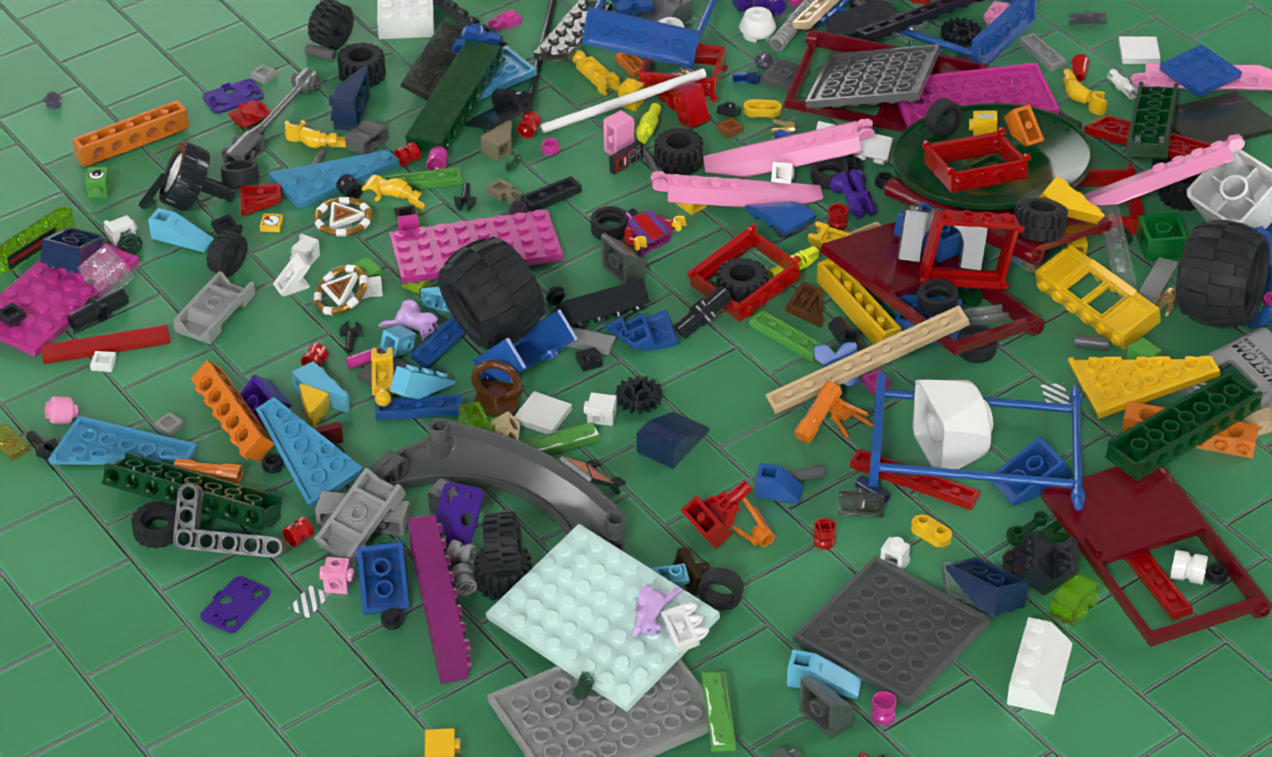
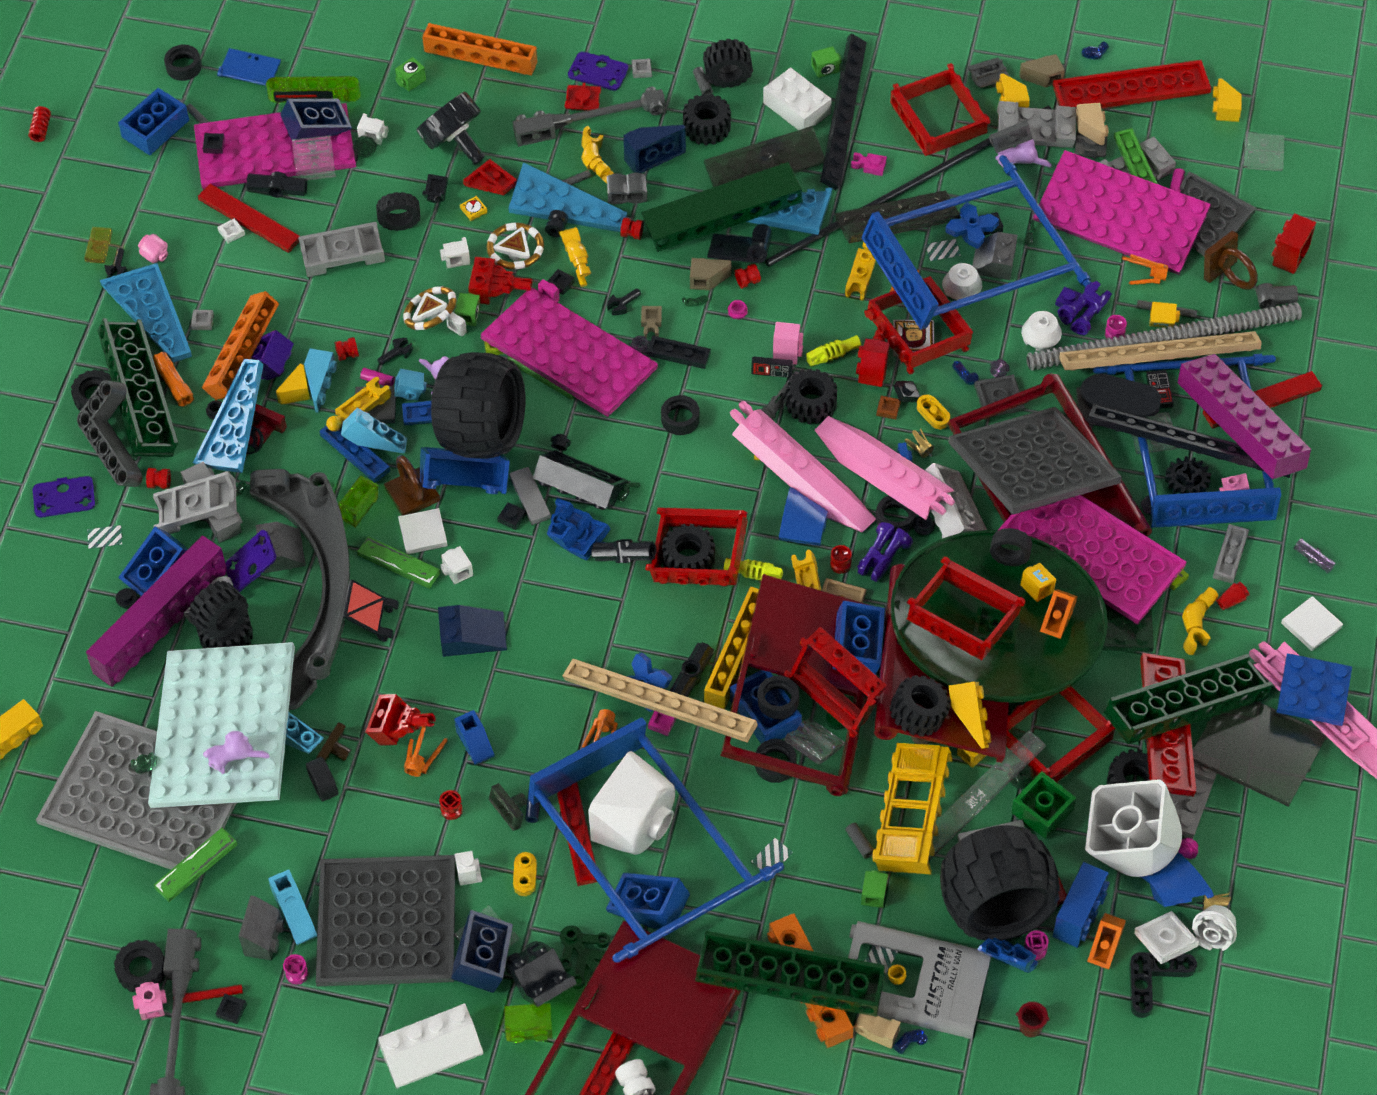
camera: 50 degrees right, 15 degrees up
black tile [138,173,168,210] -> none
medium azure slope [148,208,214,253] -> none
black tyre [220,160,260,186] -> none
white slope [273,252,311,296] -> none
bright pink brick [320,557,354,594] -> none
bright green tile [382,167,463,190] -> none
dark pink wheel [426,146,448,170] -> none
blue plant [452,24,500,53] -> none
tan leg [491,411,520,441] -> none
white piece [541,68,707,133] -> none
flat silver slope [601,233,646,284] -> none
black gear [615,375,662,414] -> none
yellow brick [618,78,644,111] -> none
torso [624,208,687,257] -> none
white plate [660,603,709,653] -> none
bright green tile [749,310,822,363] -> none
white brick [771,161,794,184] -> none
reddish brown wing [785,281,824,327] -> none
dark grey axle [787,465,825,482] -> none
orange axle [794,381,842,444] -> none
arch [897,205,988,270] -> none
yellow wing [1068,356,1221,419] -> none
bright pink hinge [1084,134,1245,205] -> none
white pin [1107,69,1138,100] -> none
none -> red brick [468,257,532,305]

